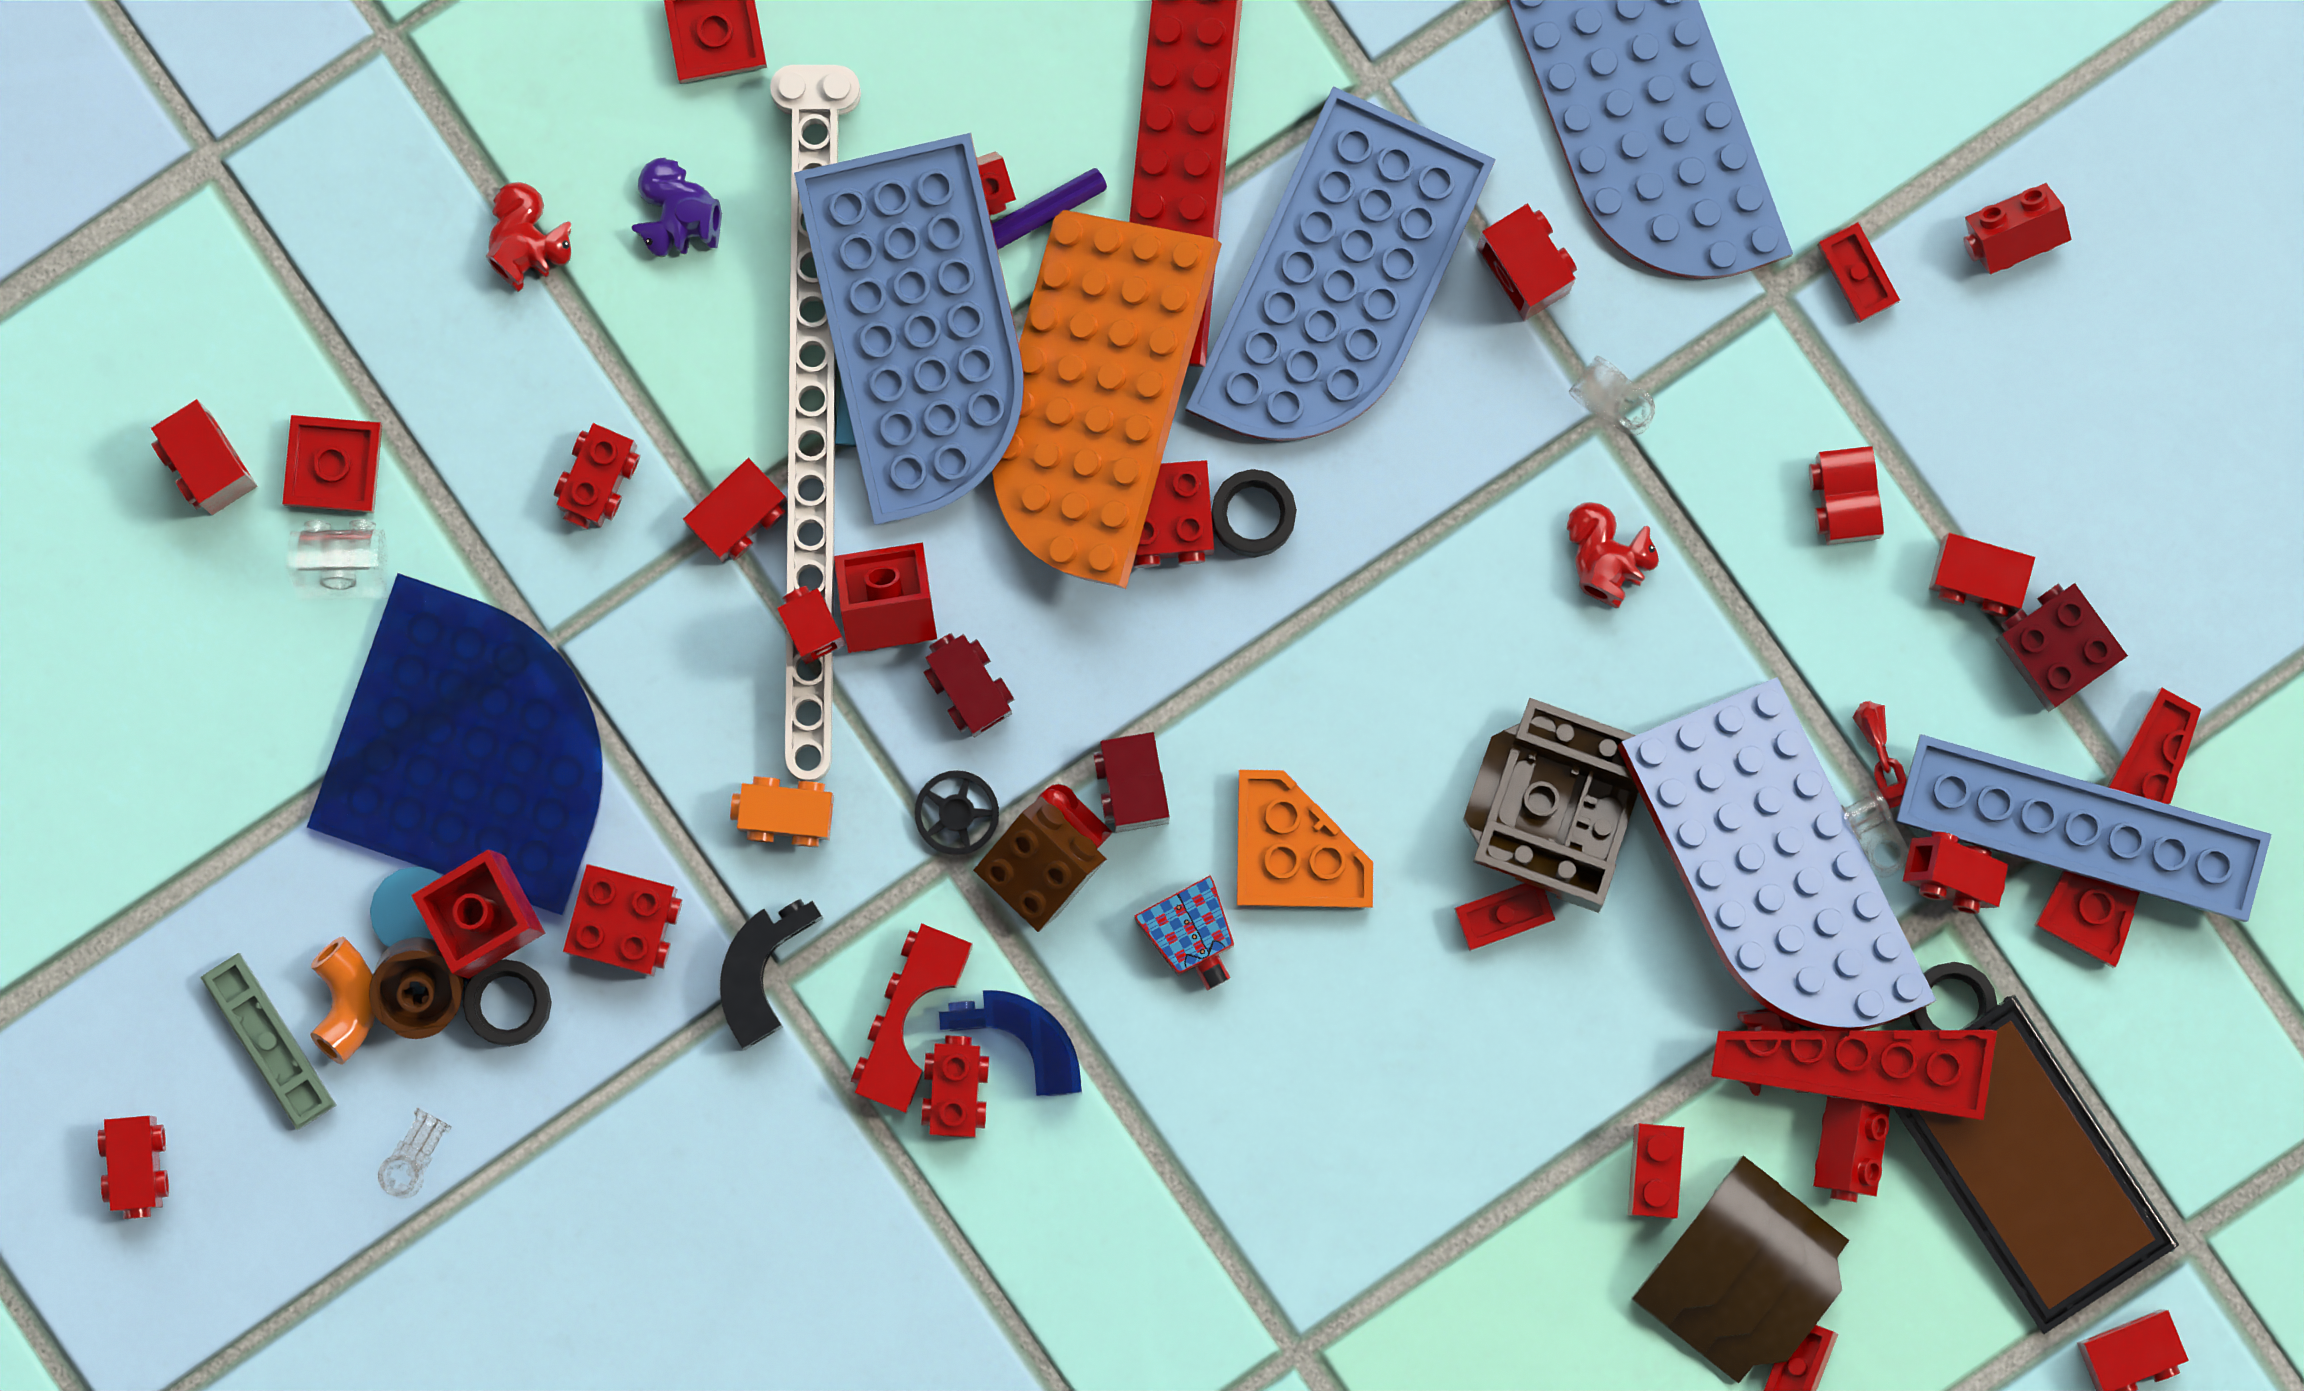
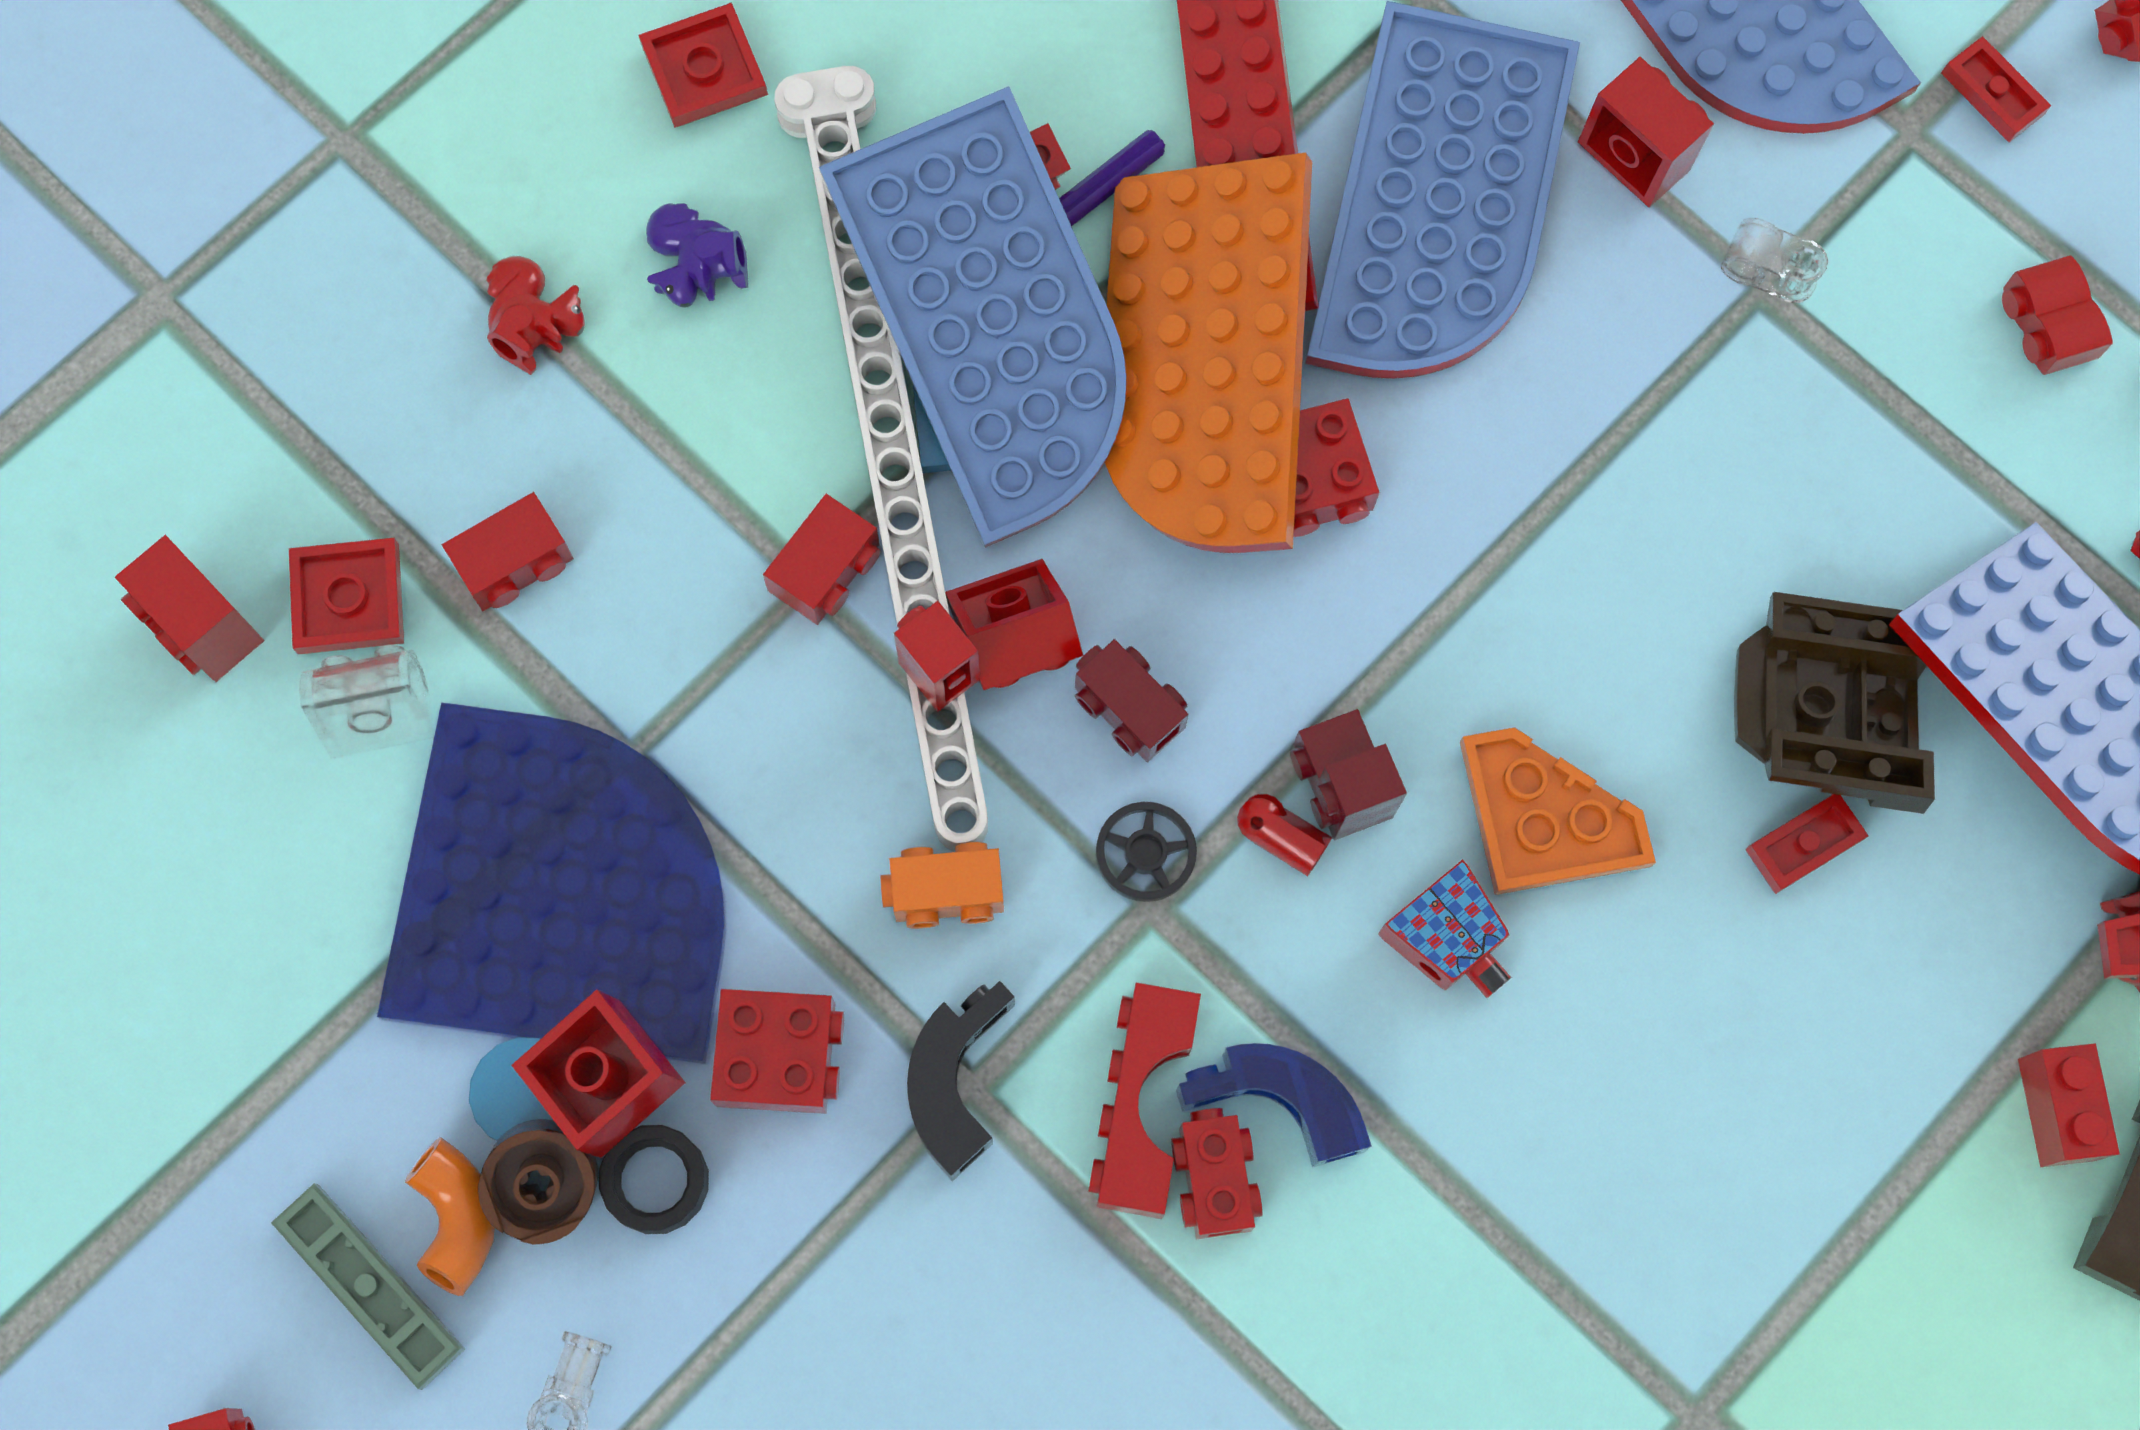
camera: 10 degrees left, 10 degrees down
red brick [553,423,640,530] -> none
reddish brown brick [973,797,1107,932] -> none
black tyre [1211,469,1297,558] -> none
red animal [1566,502,1659,608] -> none
none -> red brick [441,492,574,612]

